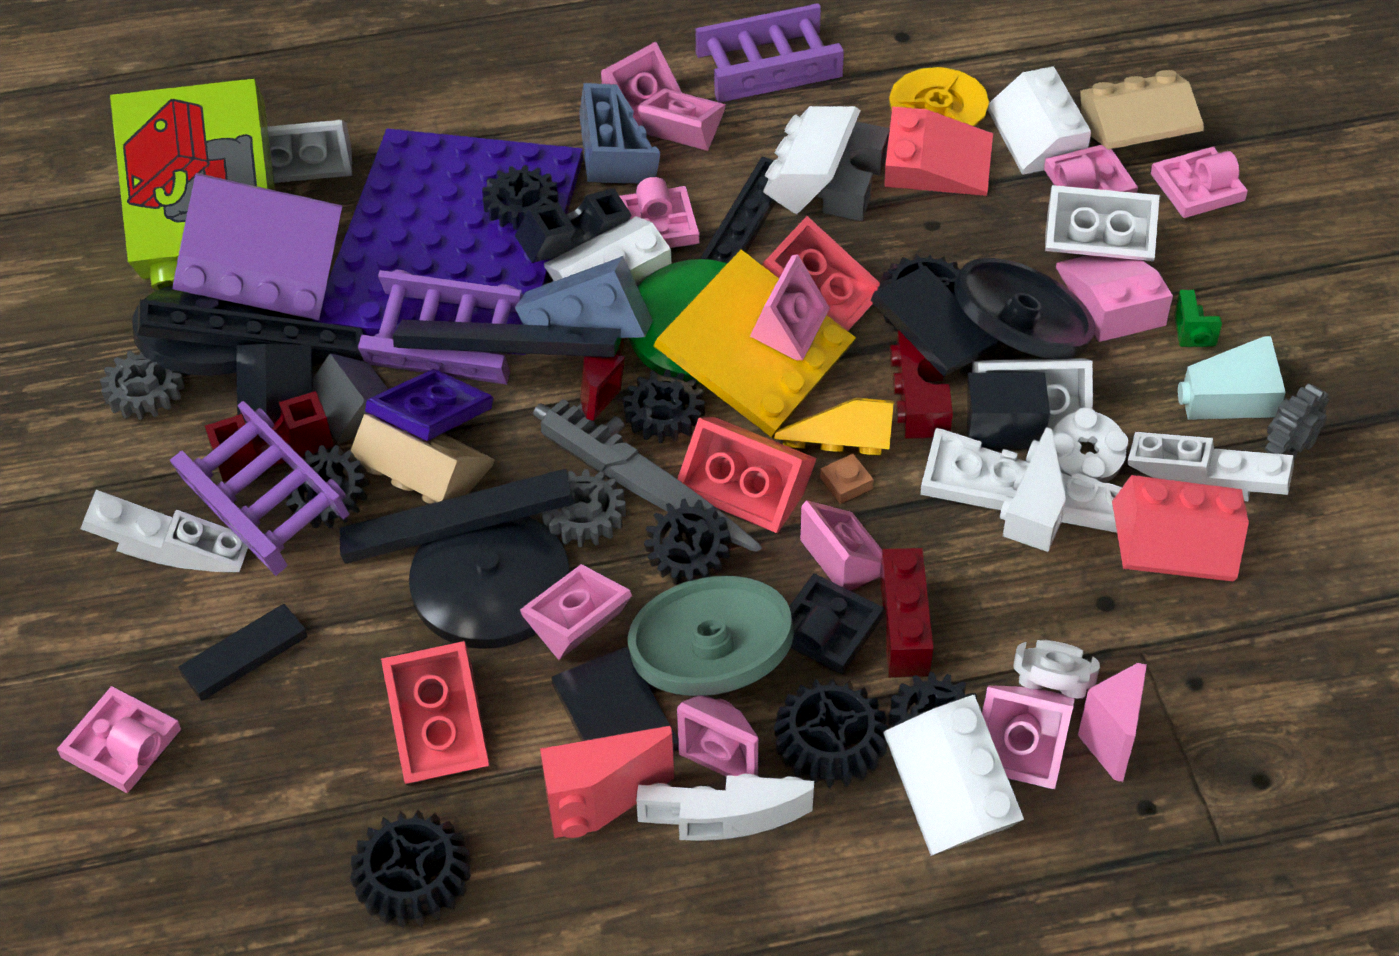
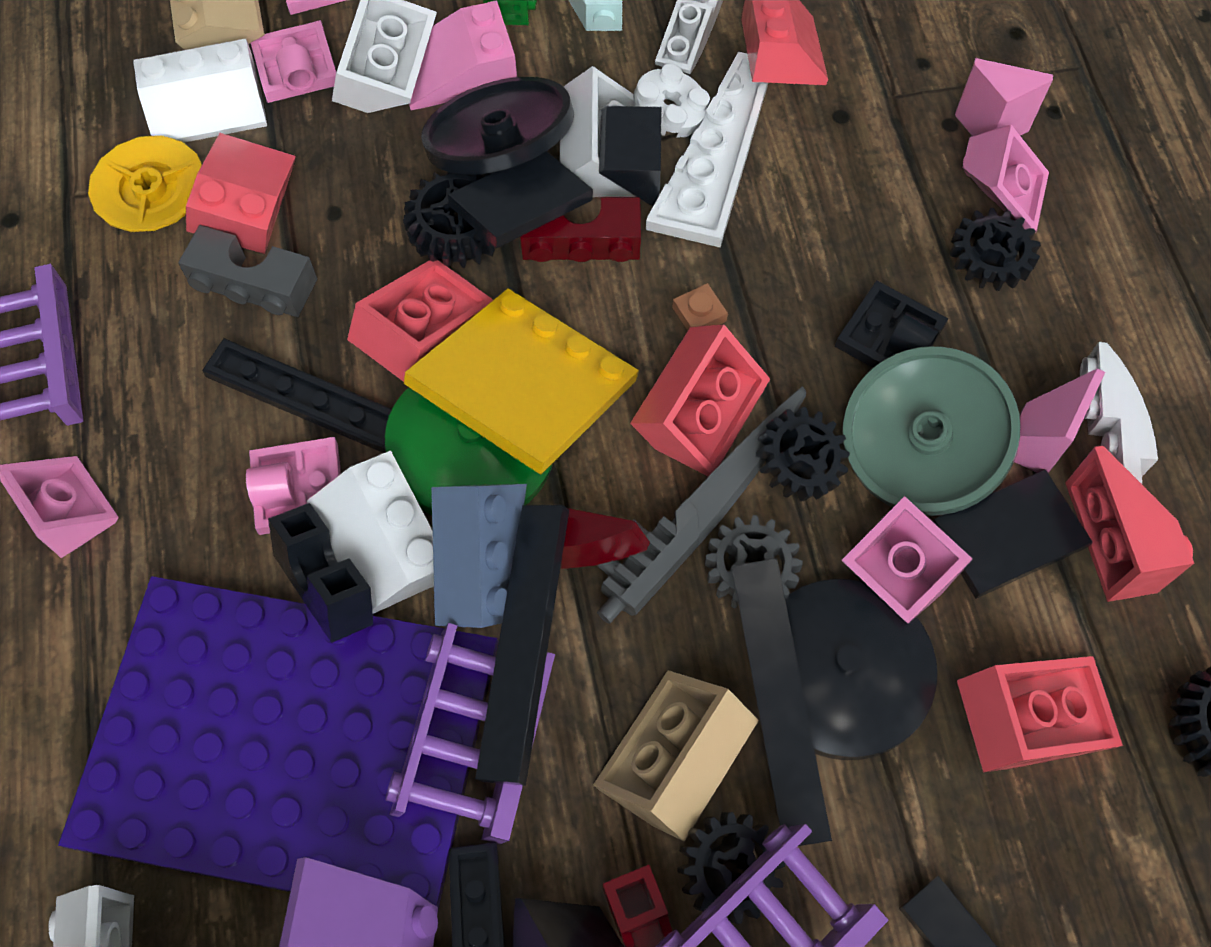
camera: 90 degrees left, 15 degrees up
dark grey slope [313,353,388,445] -> none
dark purple tile [365,369,494,441] -> none
black gear [482,165,559,230] -> none
sand blue wedge [579,83,660,184] -> none
black gear [623,370,705,443] -> none
bright pink slope [638,88,726,151] -> none
bright pink slope [750,254,830,361] -> none
white slope [763,107,861,215] -> none
yellow slope [774,397,894,455] -> none
black gear [774,677,888,789] -> none
bright pink slope [800,500,882,591] -> none
dark red arch [880,548,933,678] -> none
white slope [883,695,1024,856] -> none
white slope [1000,427,1066,552] -> none
white plate [1013,640,1100,698] -> none

